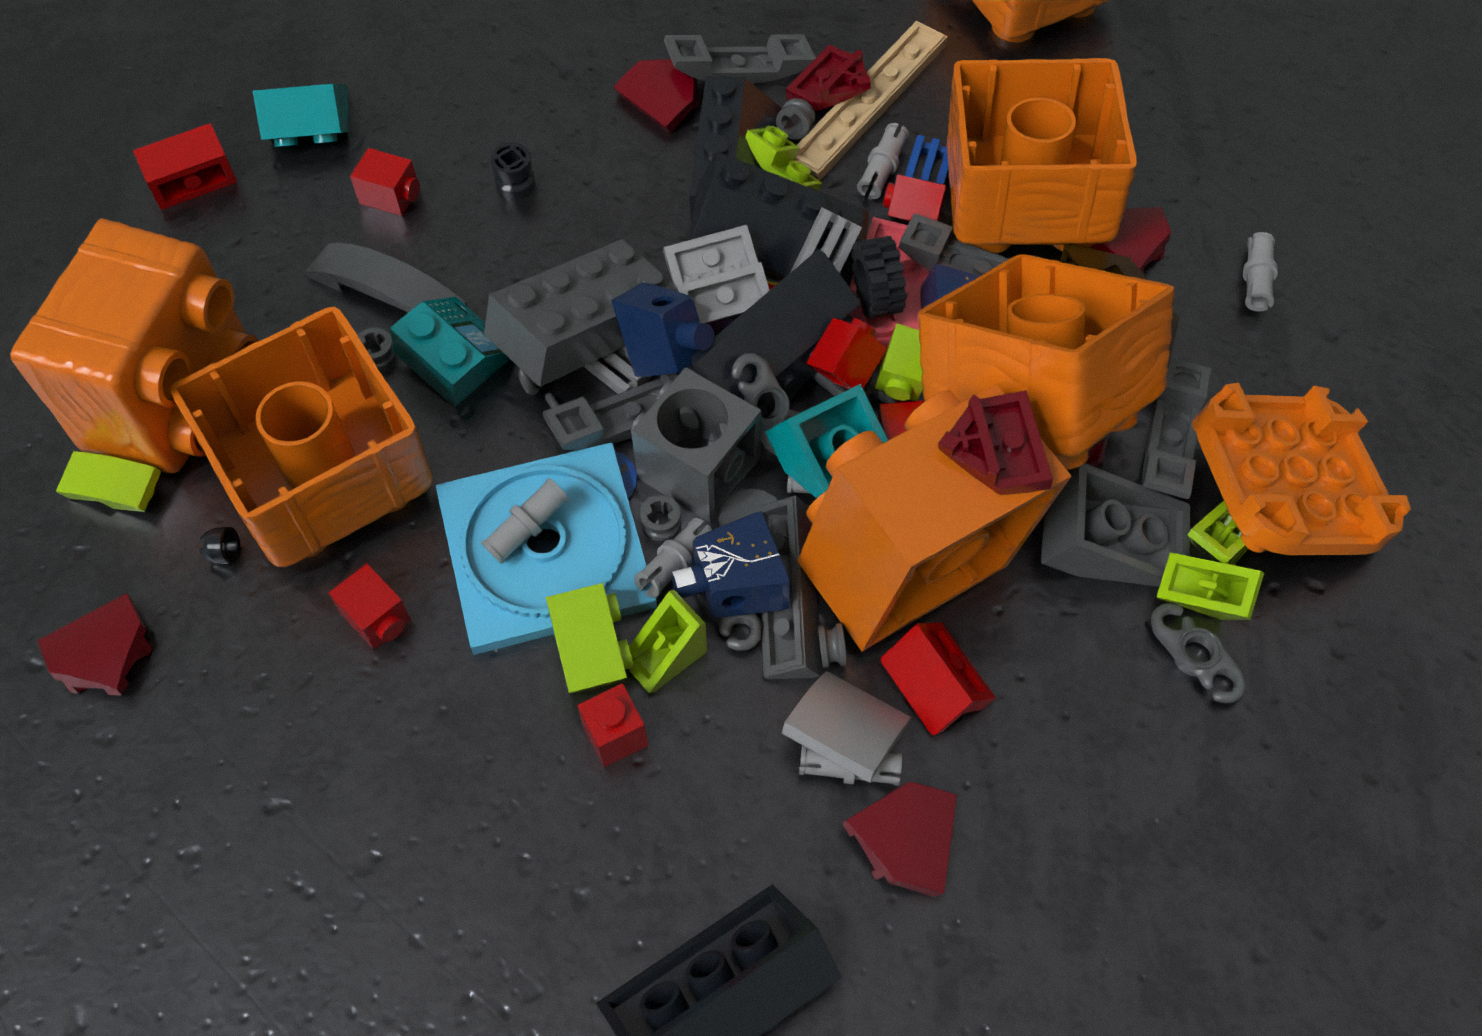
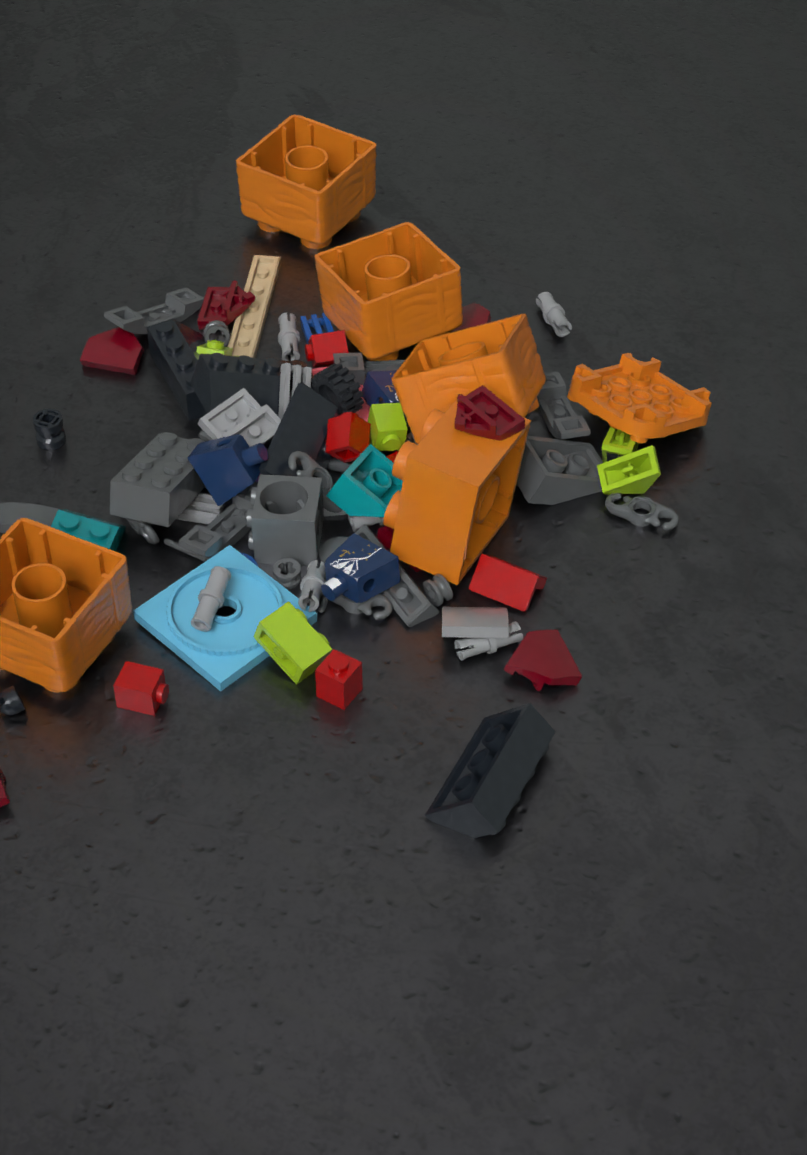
camera: 30 degrees left, 15 degrees down
lime slope [628,590,707,694] -> none

